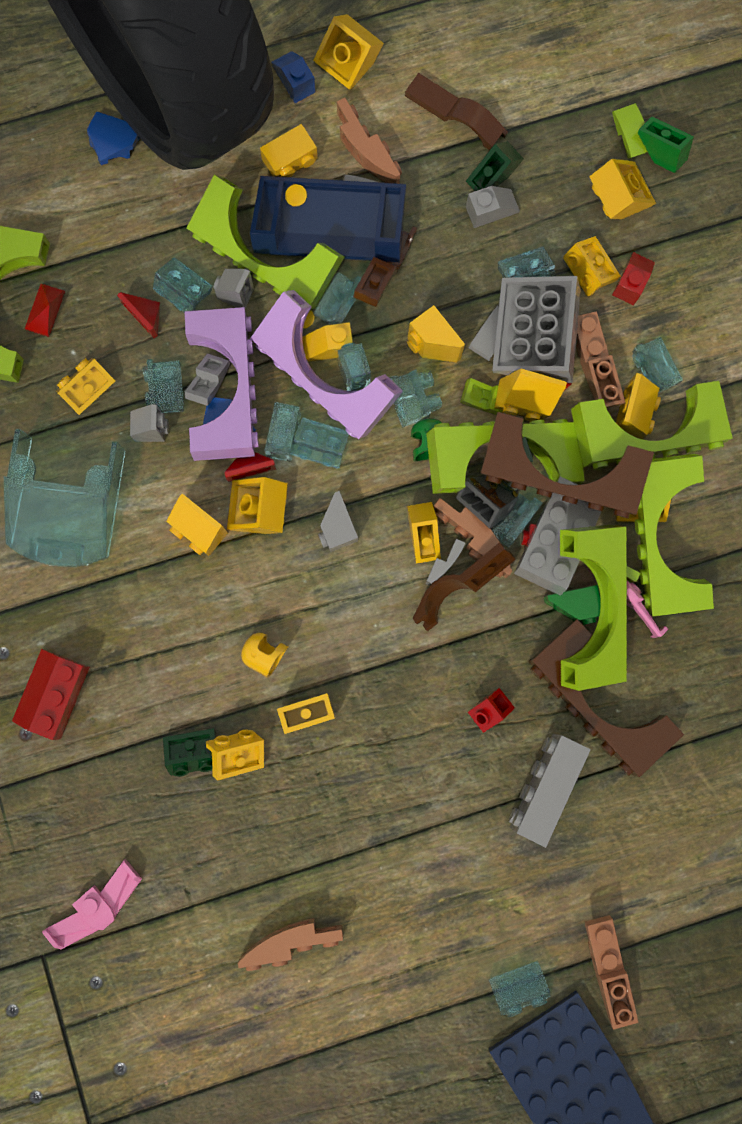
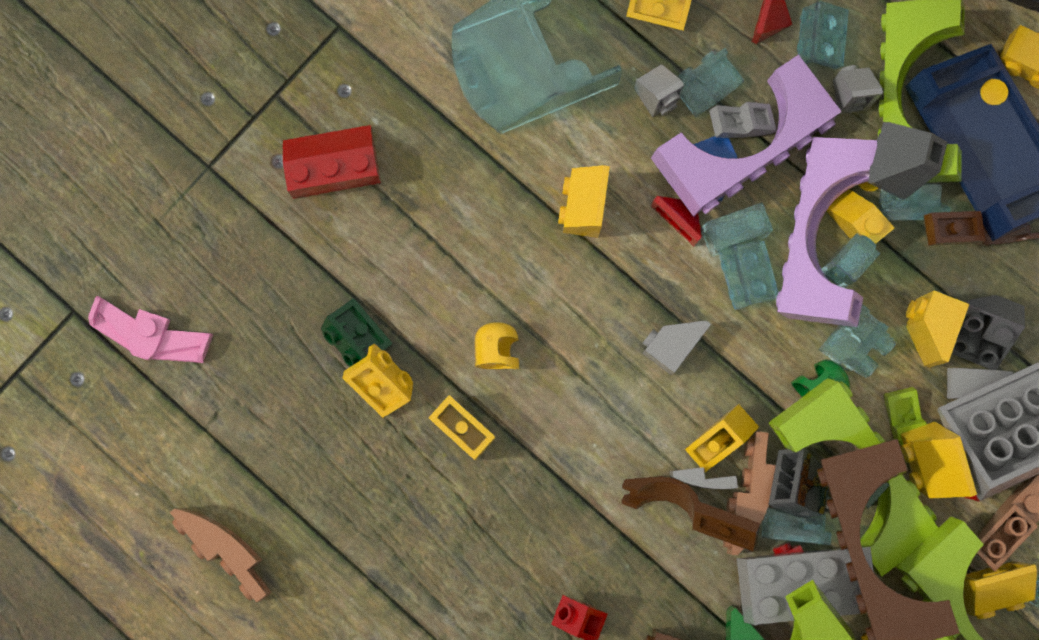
camera: 65 degrees right, 0 degrees up
yellow slope [227,477,288,534] -> none
none -> dark grey slope [868,122,947,199]
none -> dark grey slope [952,295,1025,370]

